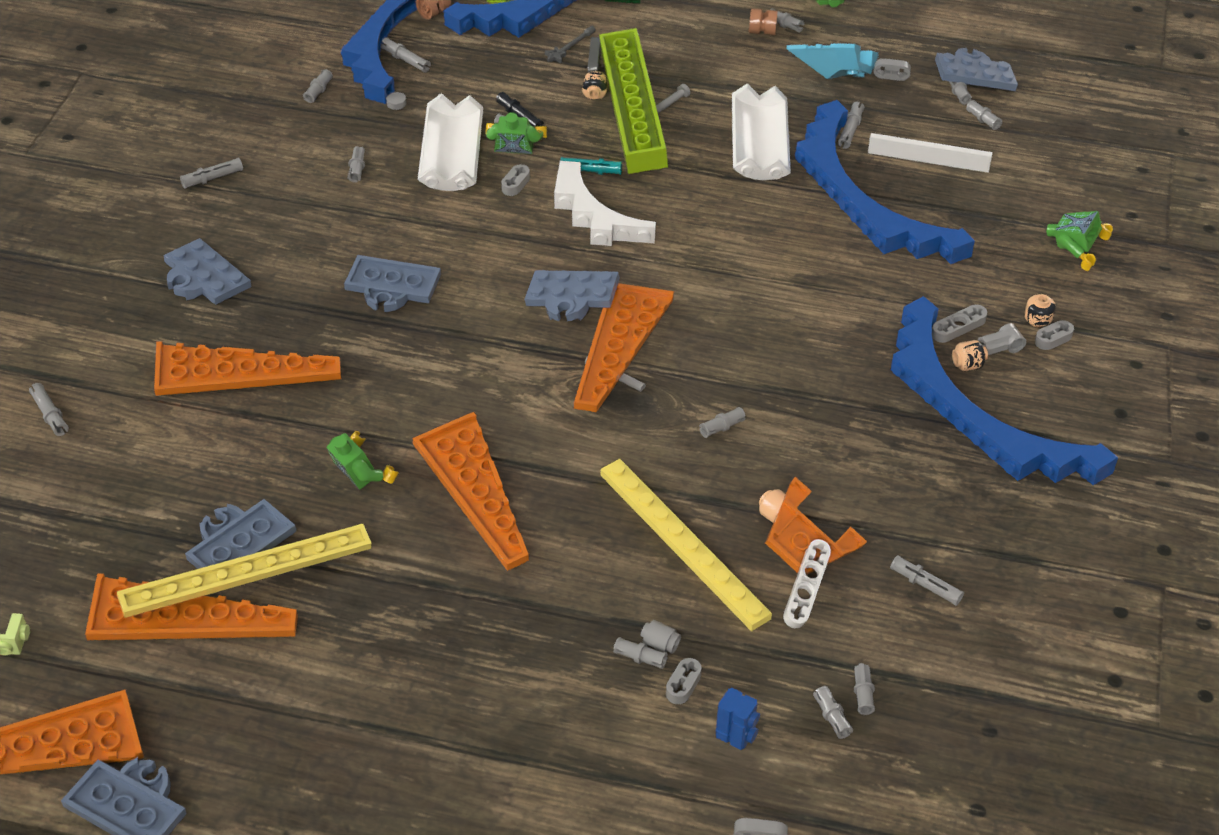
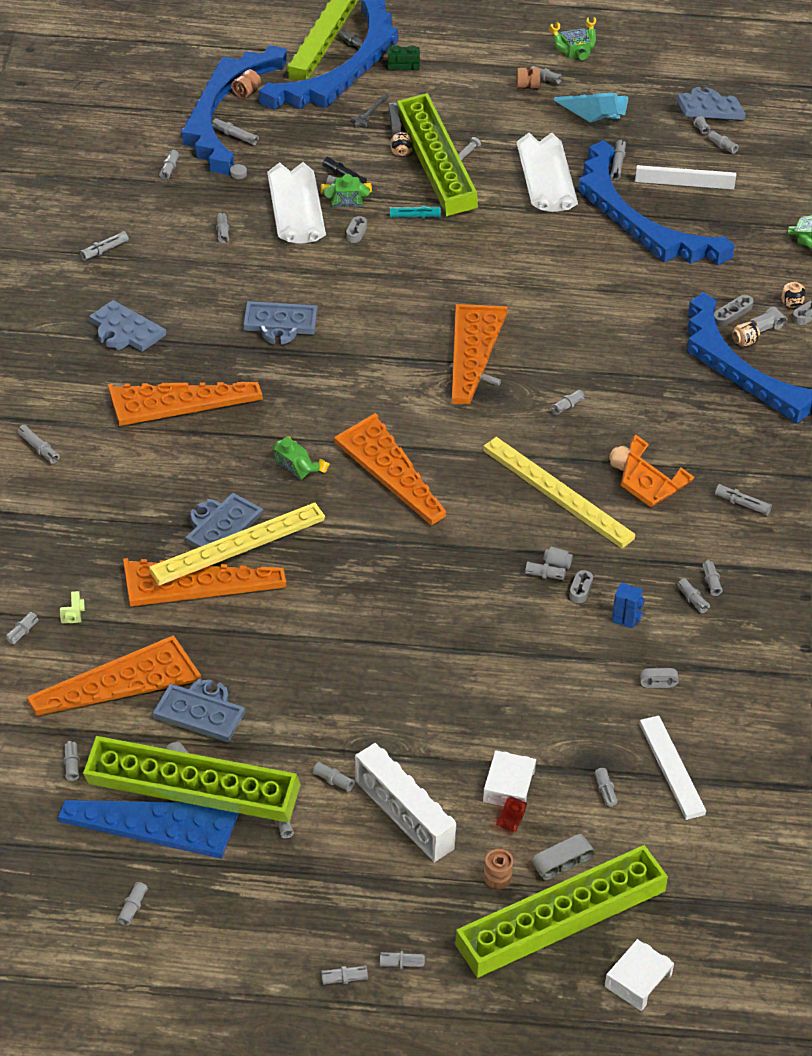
camera: 10 degrees left, 0 degrees up
sand blue plate [525,270,620,321] -> none
white arch [554,161,656,246] -> none
white beam [783,539,831,629] -> none
light grey beam [874,59,911,81] -> none

